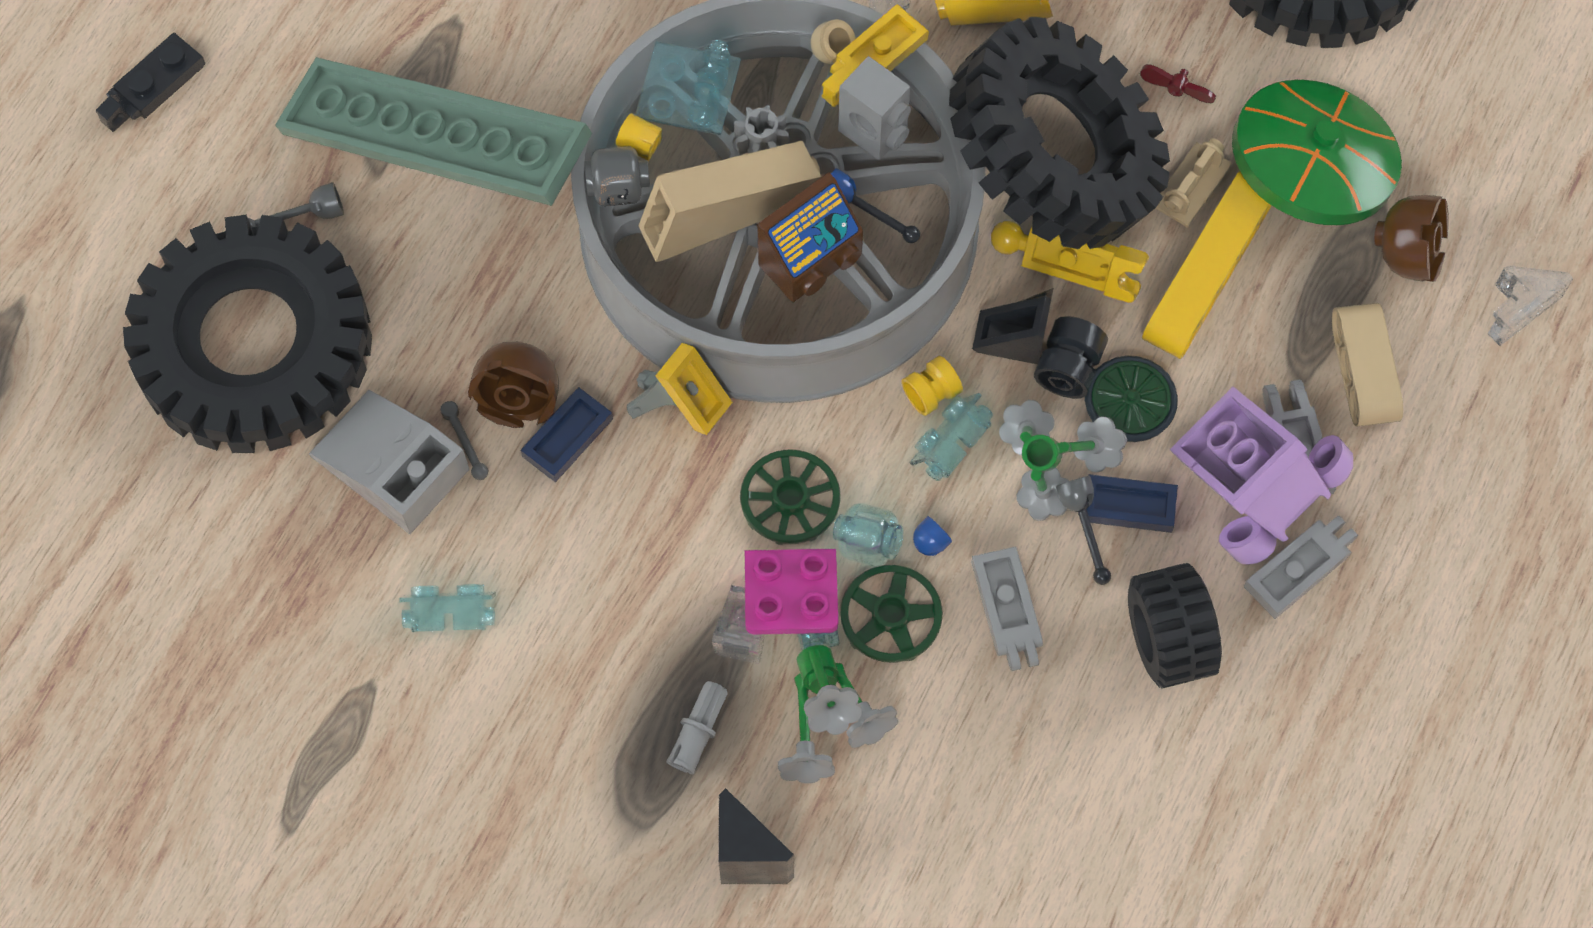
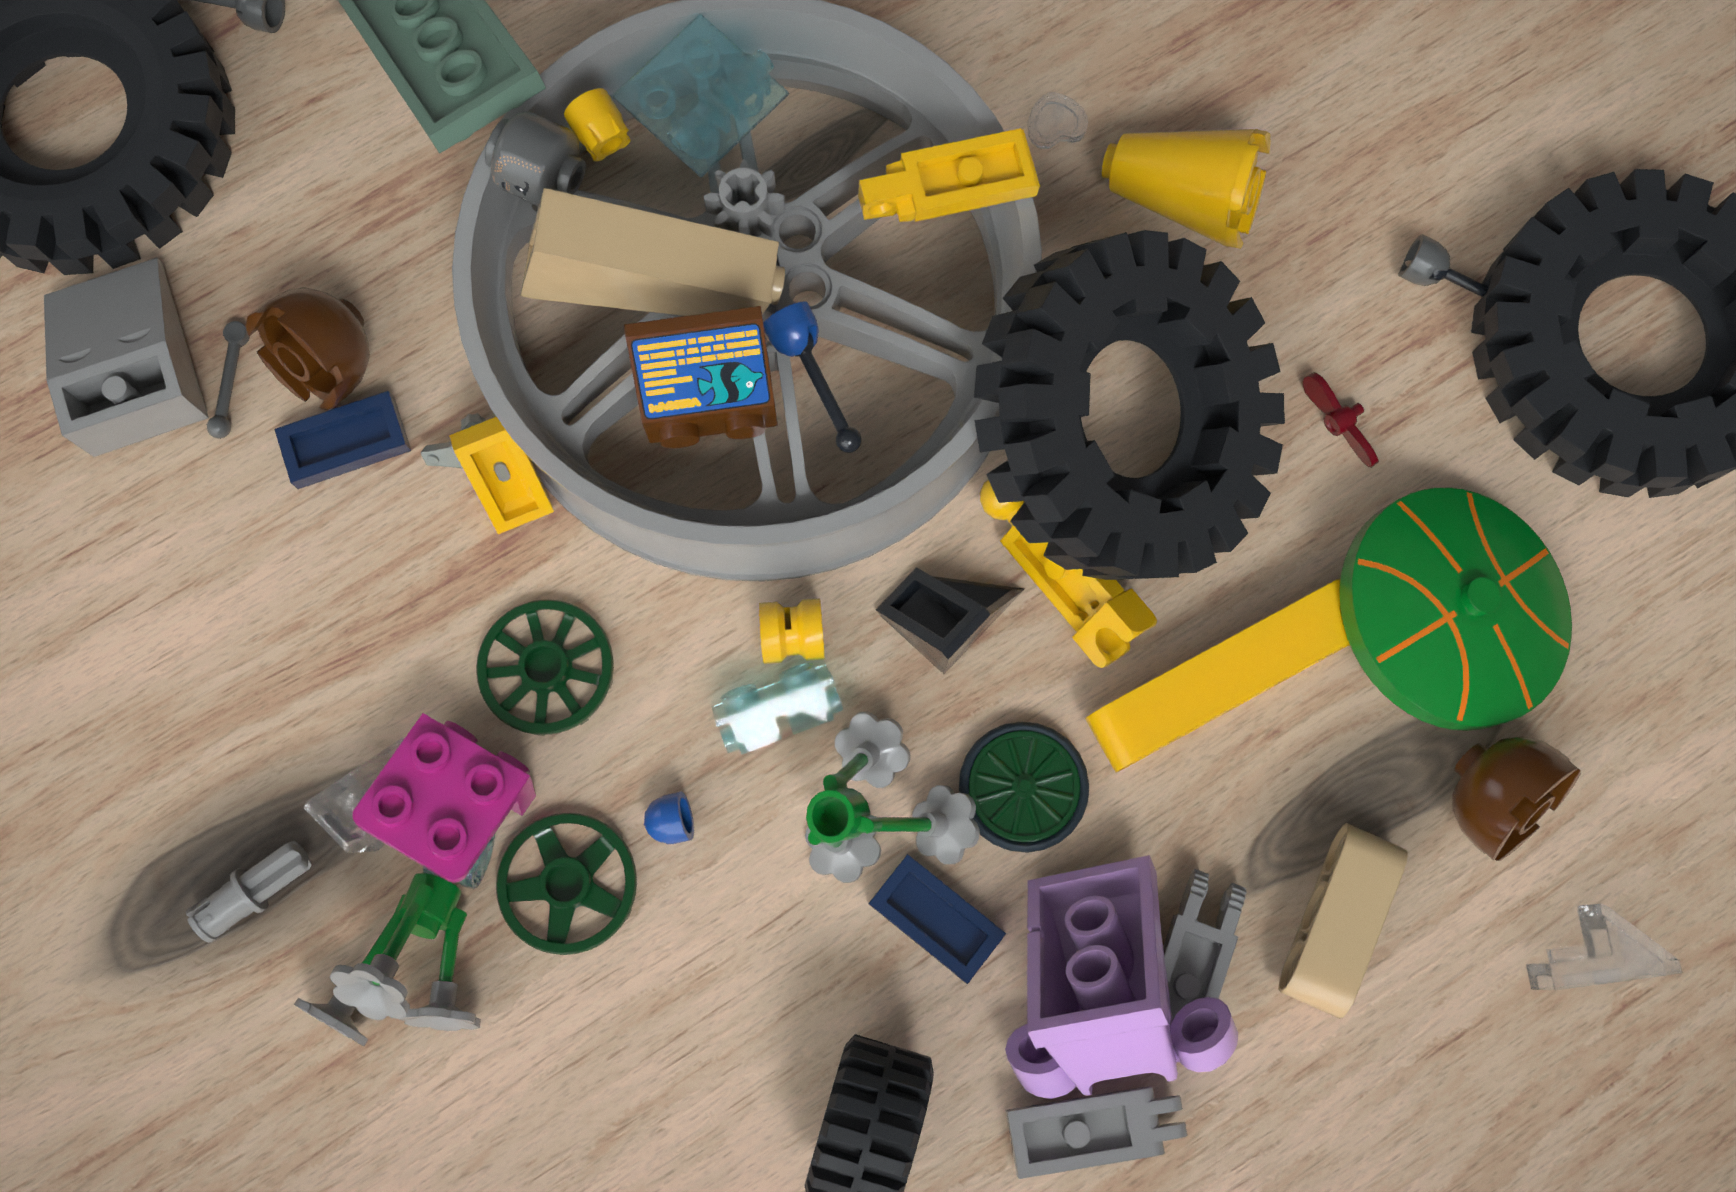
camera: 30 degrees right, 10 degrees up
clear light blue hinge [399,584,496,632] -> none
black slope [718,788,794,884] -> none
tan piece [810,19,856,65] -> none
clear light blue head [833,503,904,567] -> none
light grey brick [838,56,911,161] -> none
light grey hinge [971,547,1043,671] -> none
black wheel [1034,316,1108,399] -> none
hinge [1056,476,1111,585] -> none
tan hinge [1155,138,1233,228] -> none

